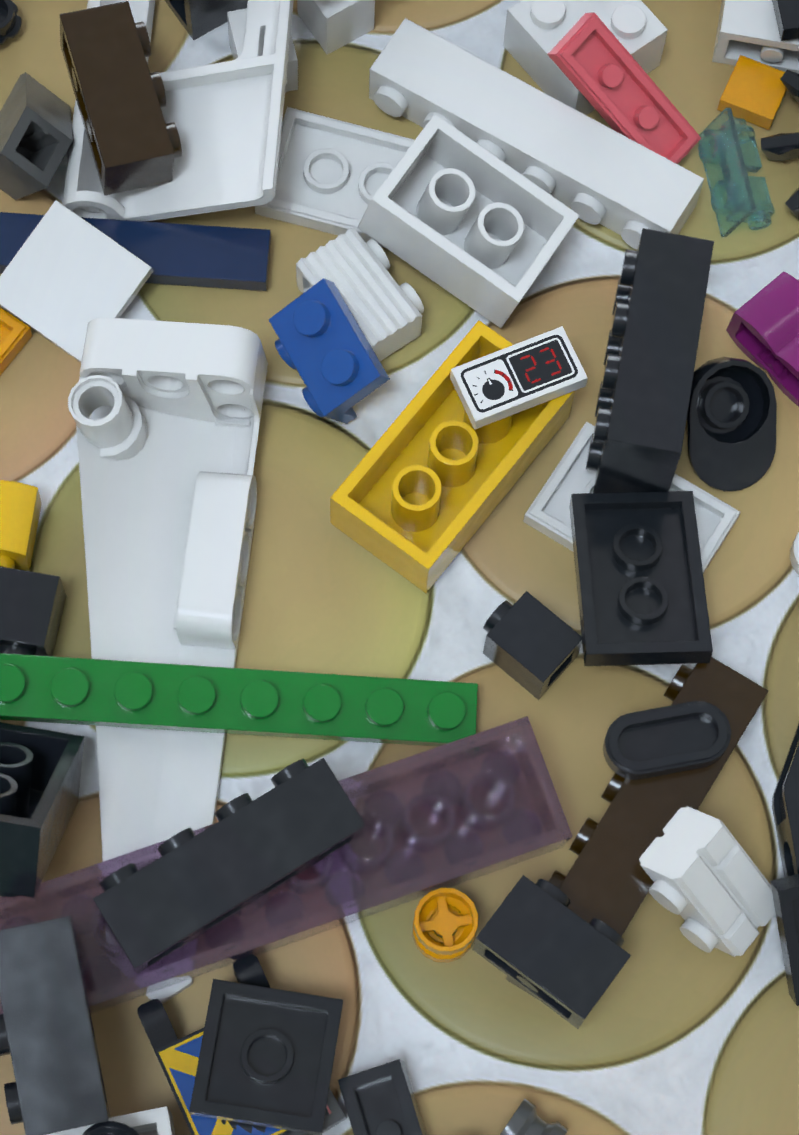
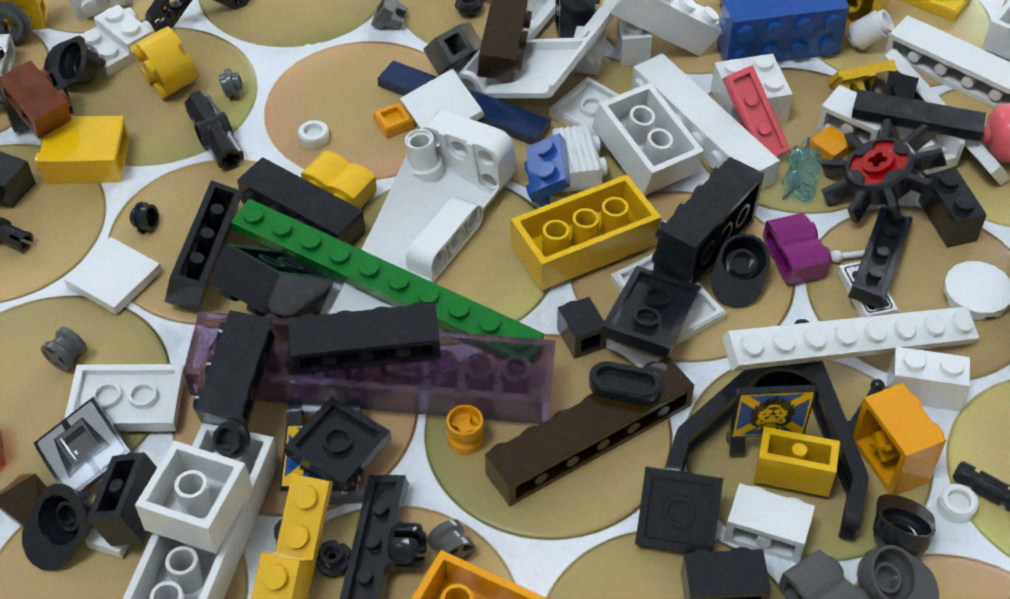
camera: 30 degrees right, 20 degrees down
tile [450,326,588,430] -> none
black brick [472,875,631,1029] -> none
white brick [639,806,776,957] -> none

